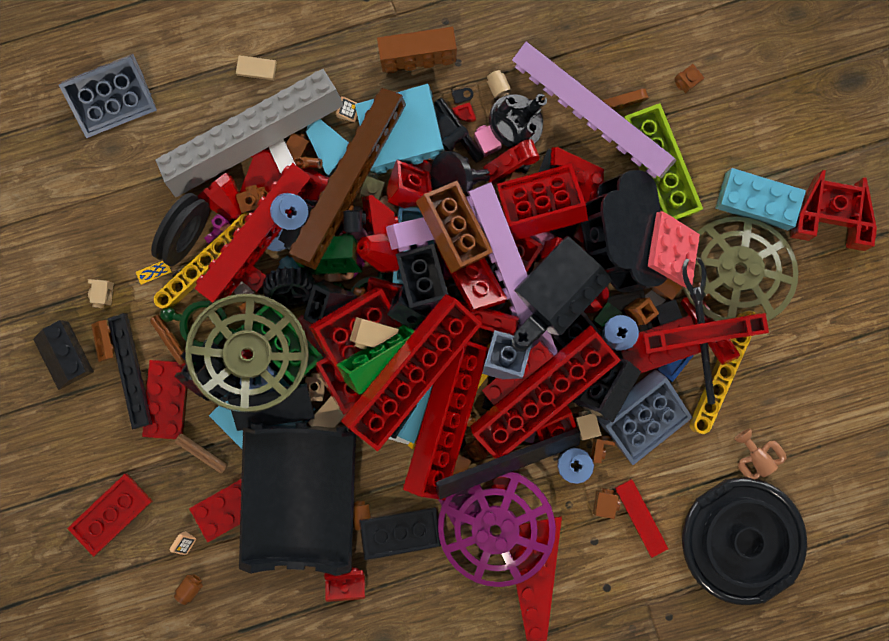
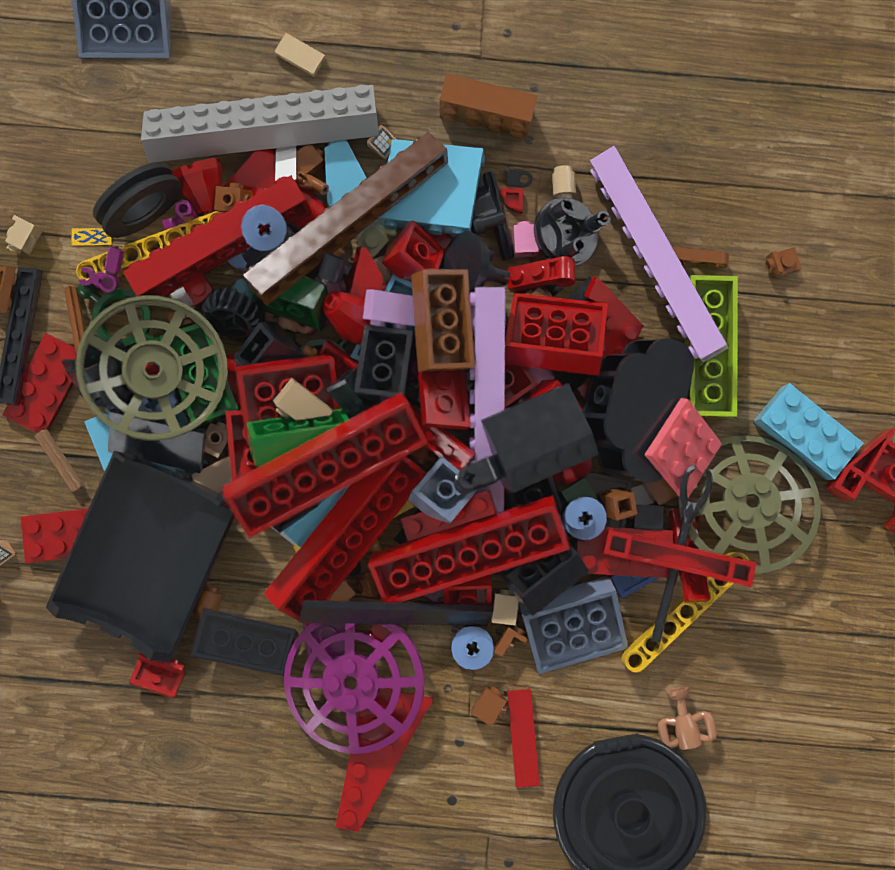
camera: 20 degrees right, 0 degrees up
none -> magenta bar [79,246,125,292]

